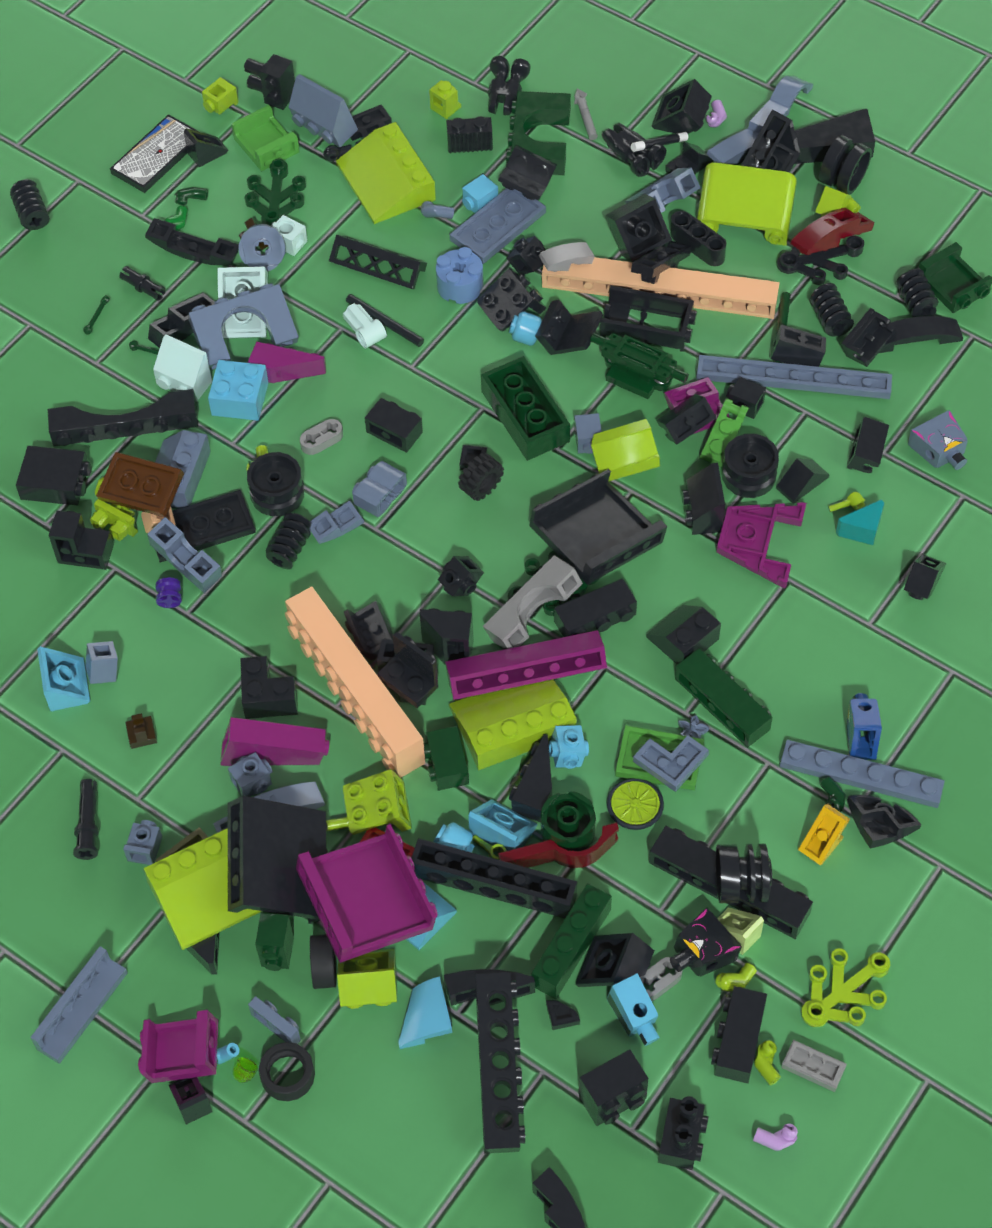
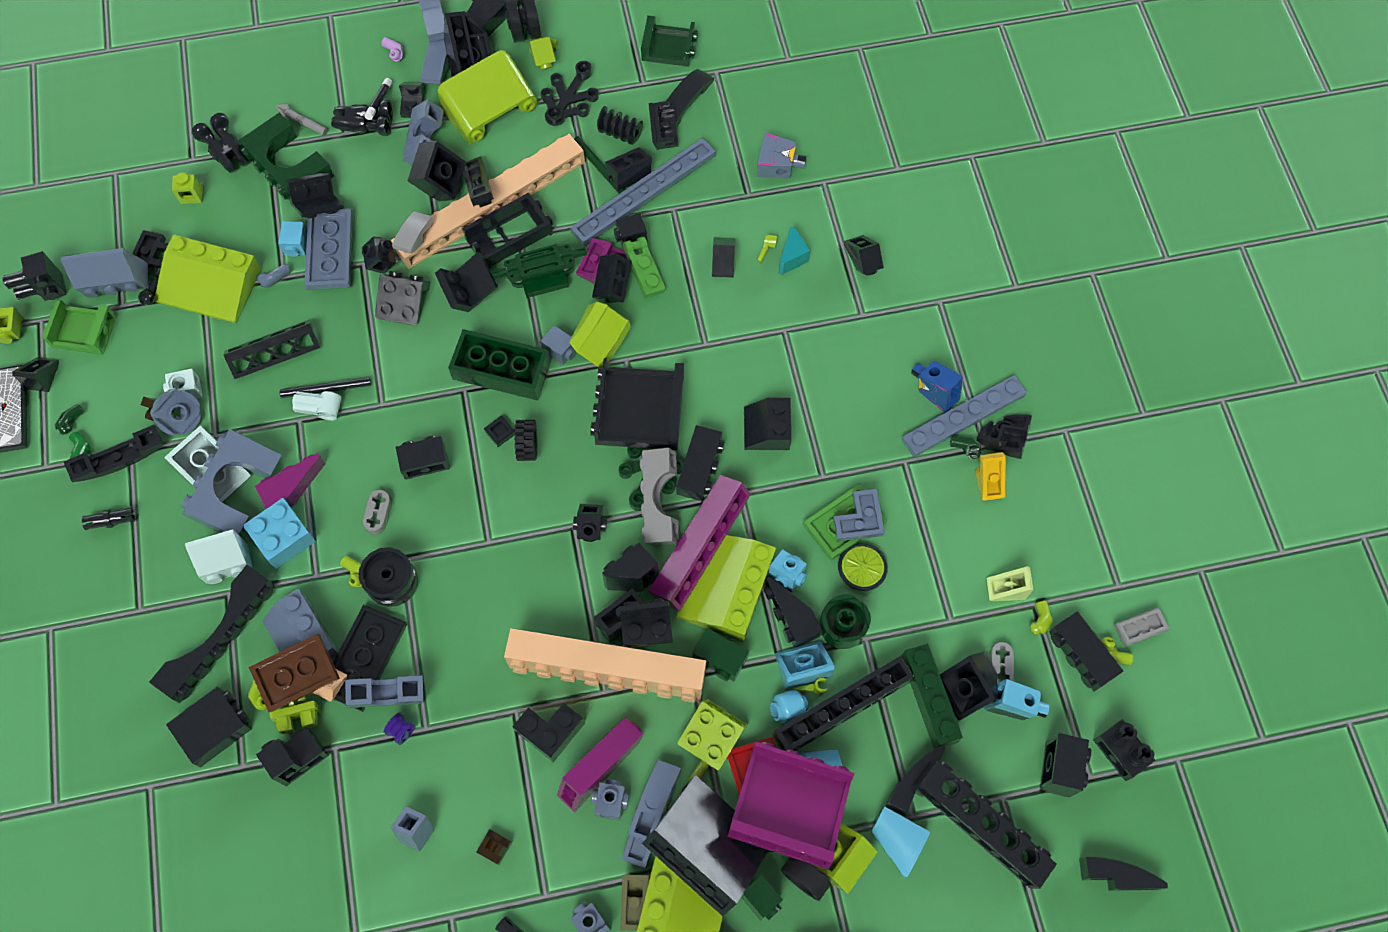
camera: 50 degrees left, 10 degrees up
medium azure slope [37,646,90,711] -> none
dark green hinge [83,295,110,335] -> none
dark green hinge [129,341,159,355] -> none
black slope [148,293,215,348] -> none
dark green plant [245,159,306,226] -> none
black piece [266,513,311,570] -> none
sand blue slope [309,501,364,544] -> none
black bracket [344,601,393,660] -> none
sand blue brick [352,461,407,517] -> none
medium blue brick [436,247,483,304] -> none
black brick [446,116,493,154] -> none
dark red piece [498,823,619,868] -> none
medium azure head [509,312,542,346] -> none
black tile [546,1000,580,1030] -> none
black brick [649,826,813,940] -> none
black slope [652,79,712,134] -> none
black beam [670,211,727,266] -> none
black torso [670,908,742,977] -> none
dark green brick [675,648,773,748] -> none
sand blue plant [678,715,709,739] -> none
black slope [682,463,725,535] -> none
magenta wing [716,502,807,588] -> none
black wheel [716,843,772,903] -> none
black wheel [722,434,779,498] -> none
lavender arm [753,1124,798,1151] -> none
dark red slope [790,208,875,255] -> none
lime plant [801,948,890,1027] -> none
black hinge [847,417,889,473] -> none
black piece [896,268,939,317] -> none

